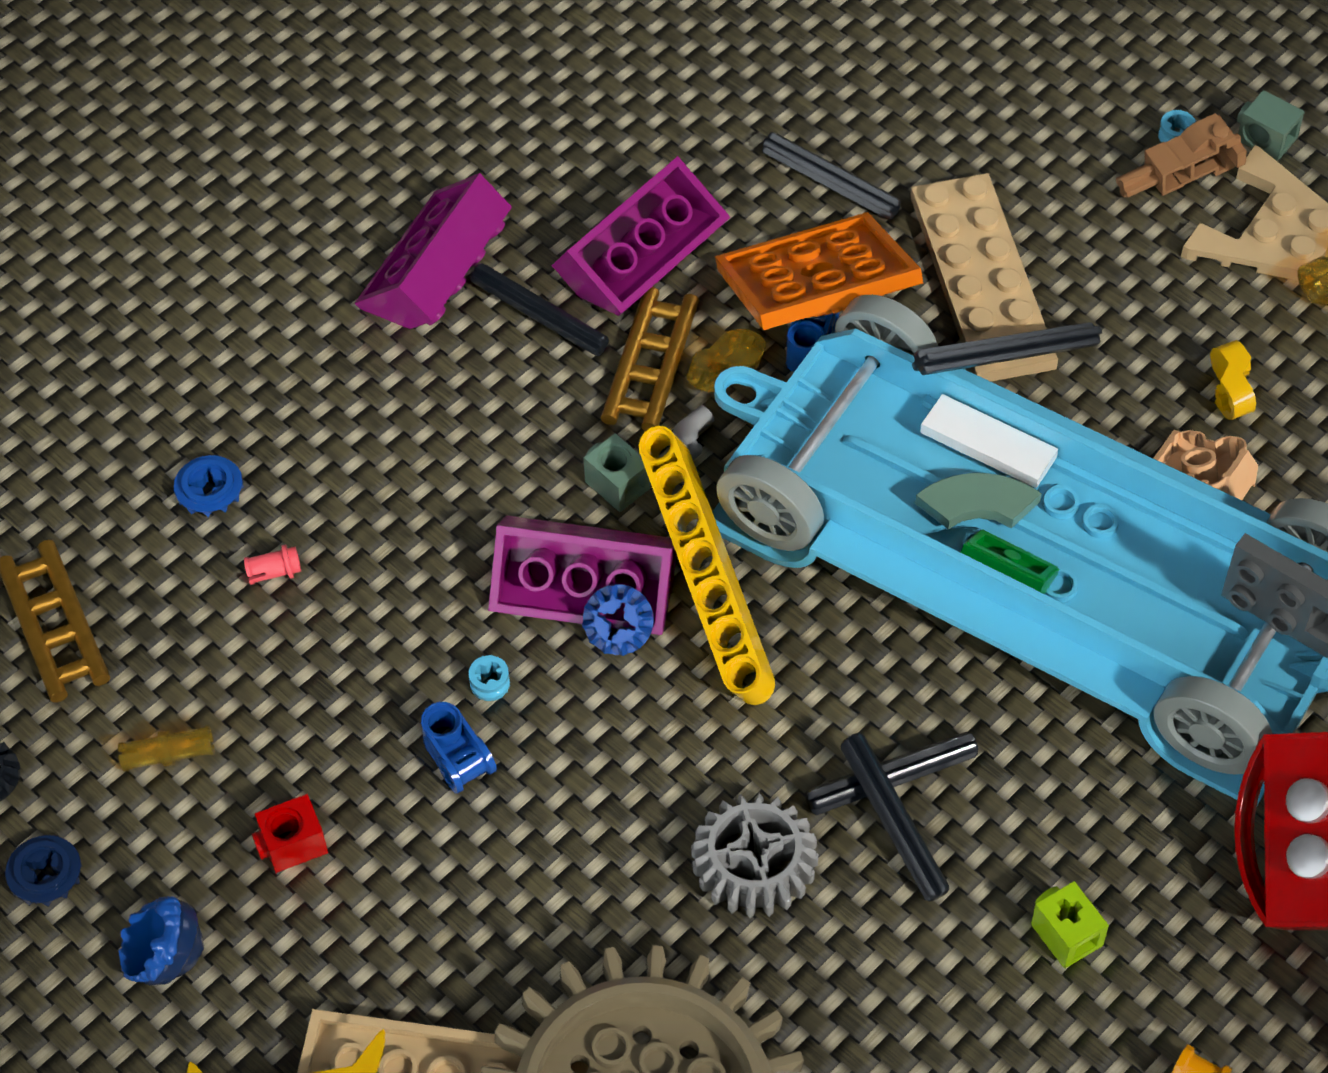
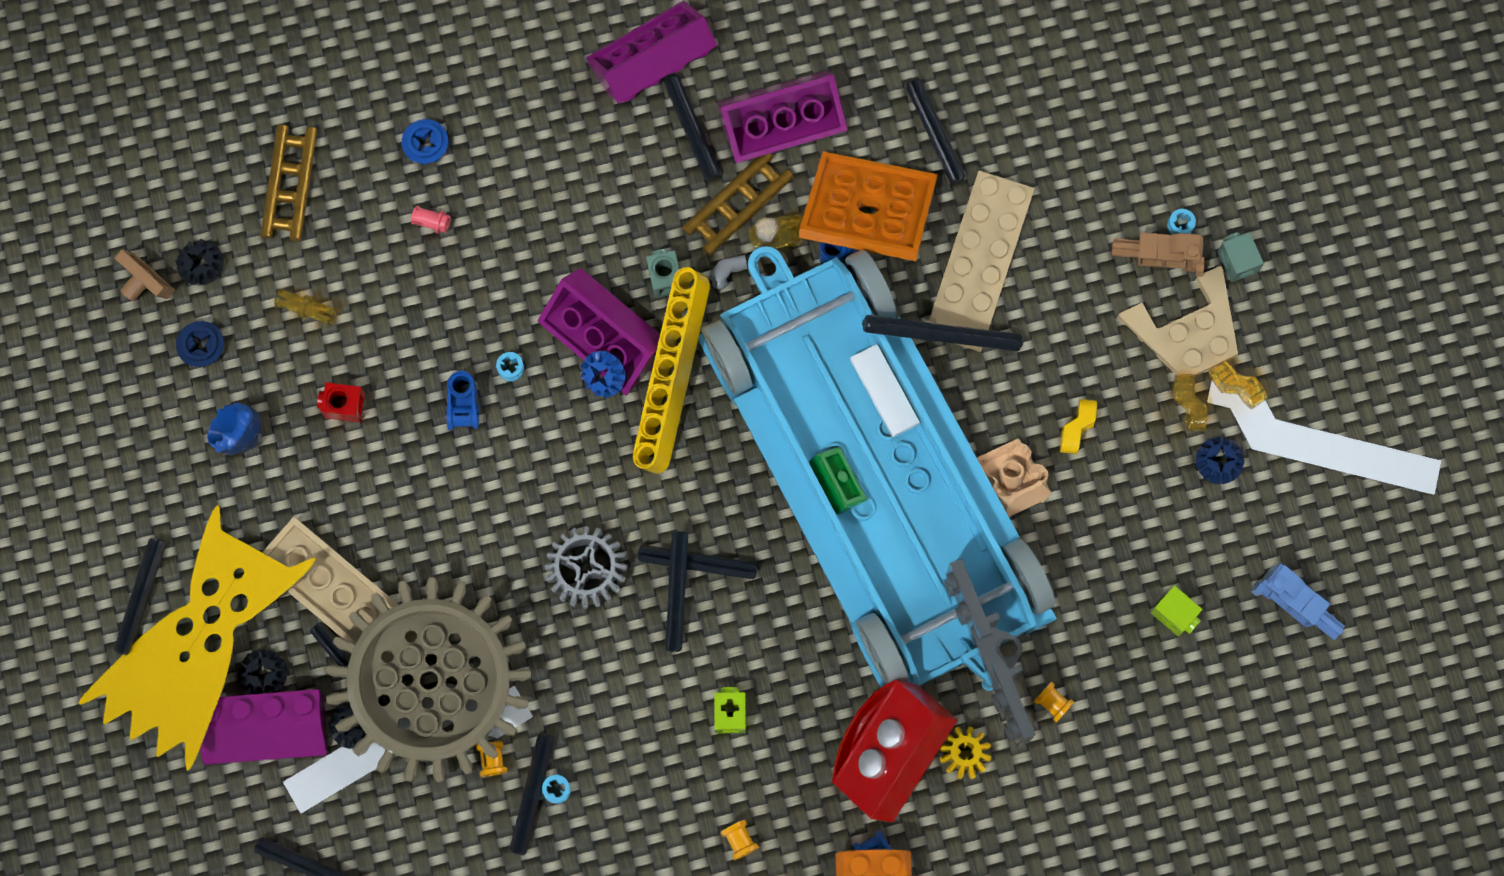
camera: 30 degrees right, 20 degrees up
sand green tile [915,473,1042,529] -> none

